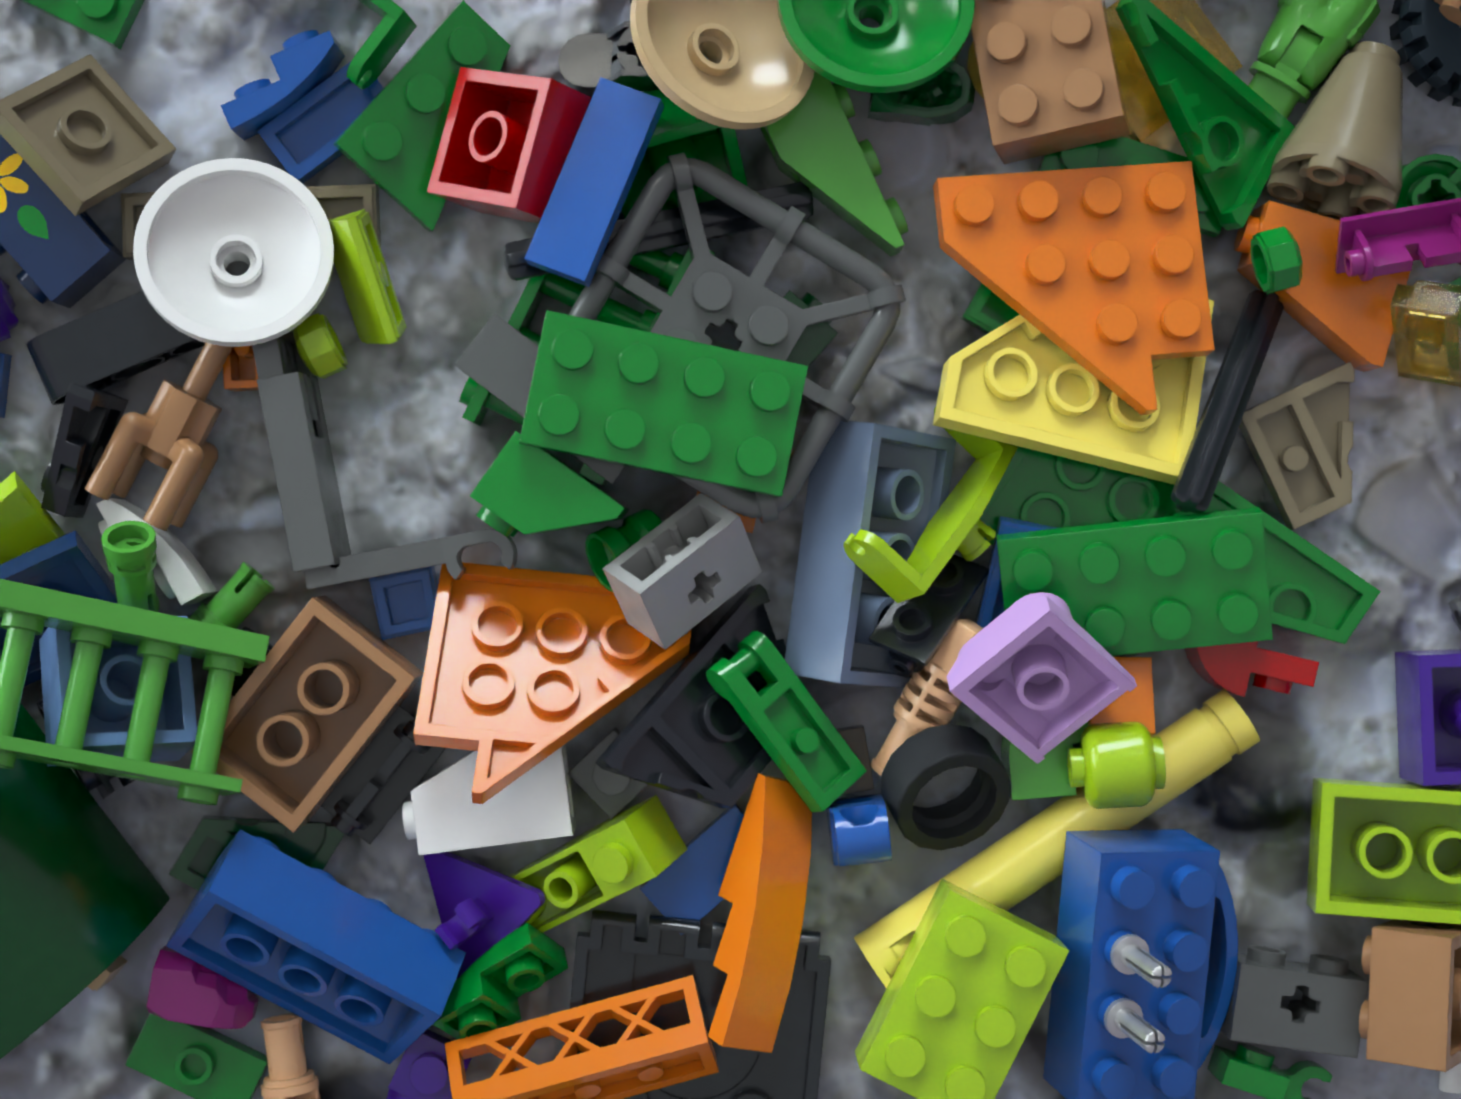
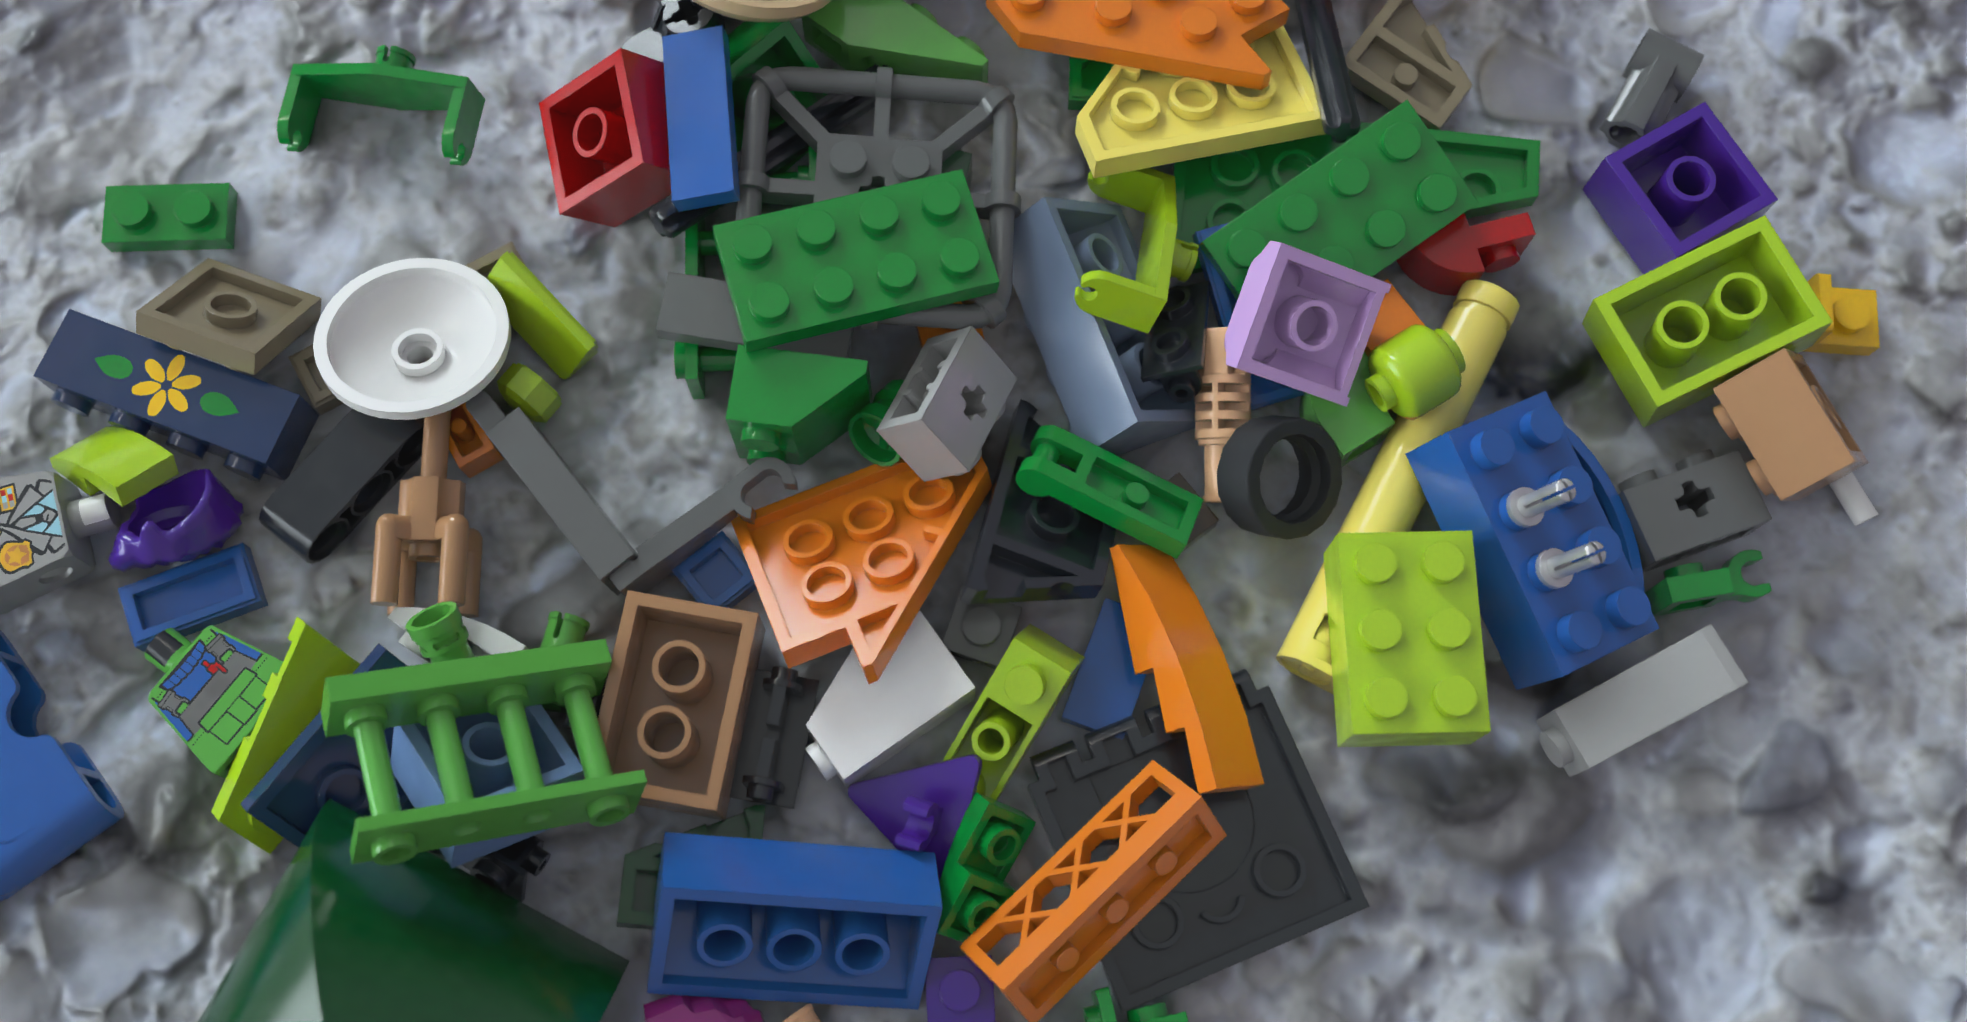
camera: 30 degrees left, 15 degrees down
black wing [41,383,129,518] -> none
blue slope [220,30,345,141] -> none
blue tile [257,61,384,184] -> none
green wing [333,0,511,232] -> none
blue leg [826,793,892,867] -> none

